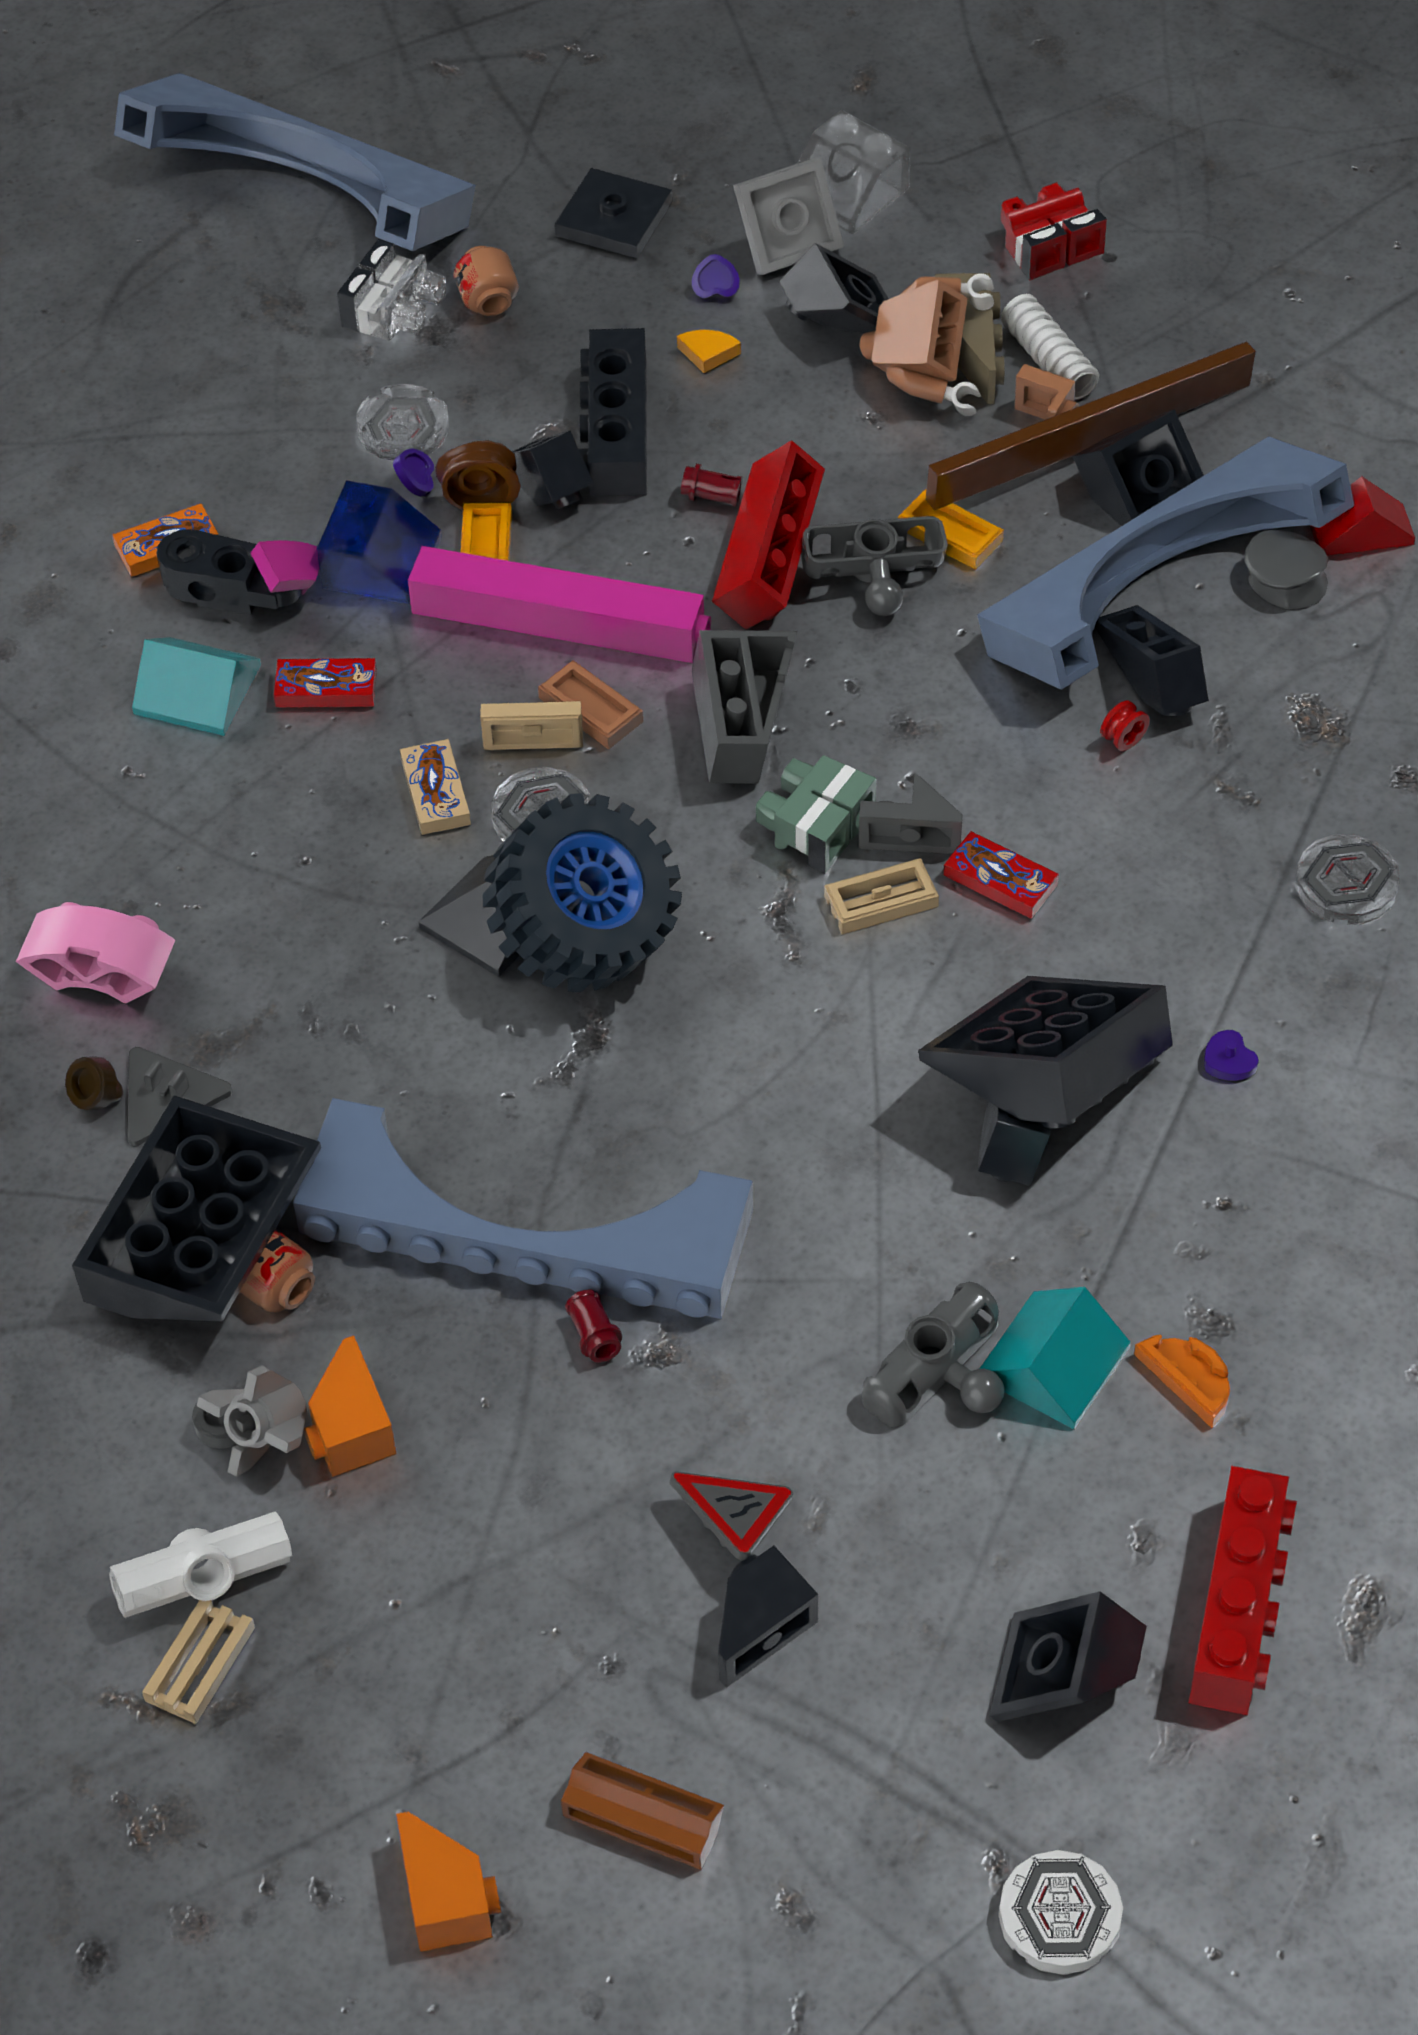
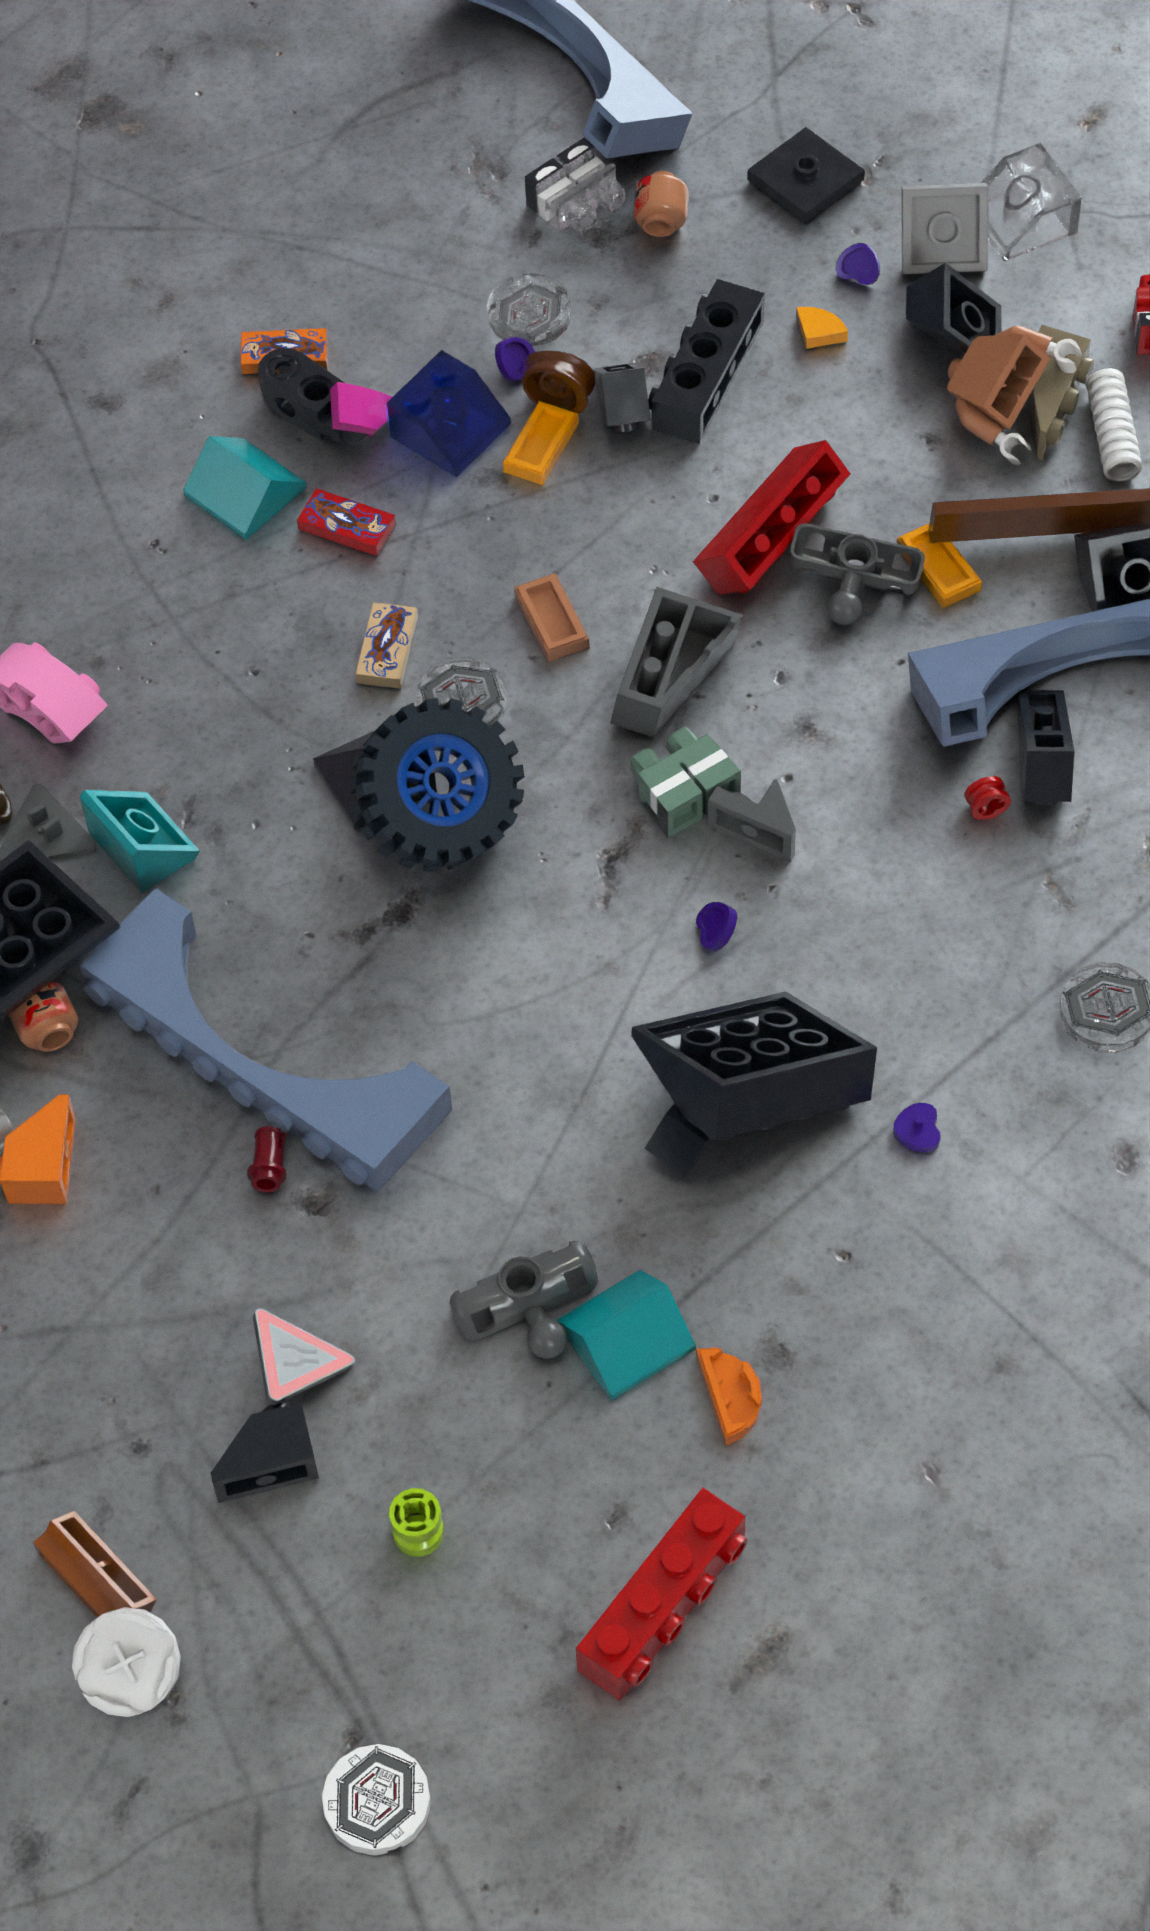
camera: 25 degrees right, 5 degrees up
dark pink brick [408,546,711,663] -> none
tan tile [480,701,583,750] -> none
dark red pin [681,463,743,506] -> none
tan tile [824,858,939,934] -> none
tile [944,831,1059,919] -> none
black slope [989,1591,1147,1722] -> none
nougat bracket [1015,364,1079,420] -> none
none -> white tile [72,1607,181,1717]
none -> teal slope [80,790,200,893]
none -> lime wheel [389,1488,444,1557]
none -> dark purple piece [696,902,737,951]

